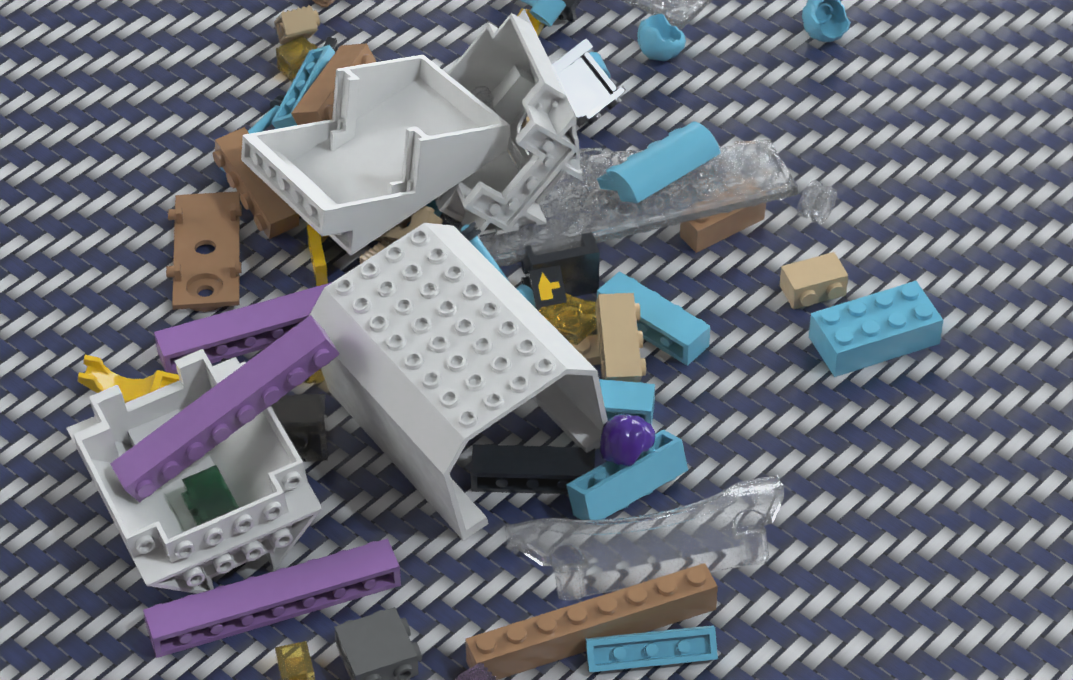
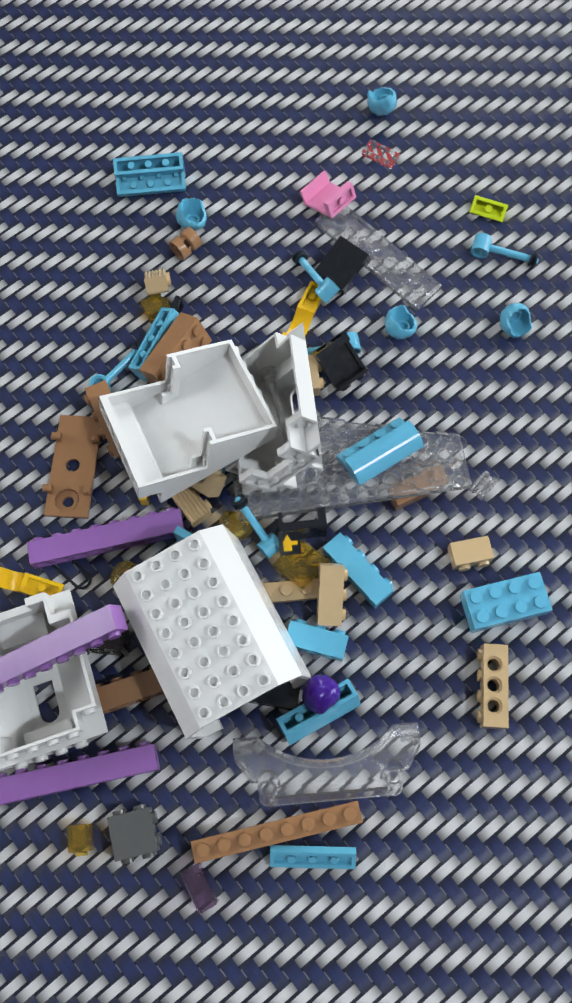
camera: 10 degrees right, 25 degrees up
clear green brick [181,465,239,527] -> none
none -> medium nougat brick [96,666,164,714]
none -> tan brick [476,643,509,730]

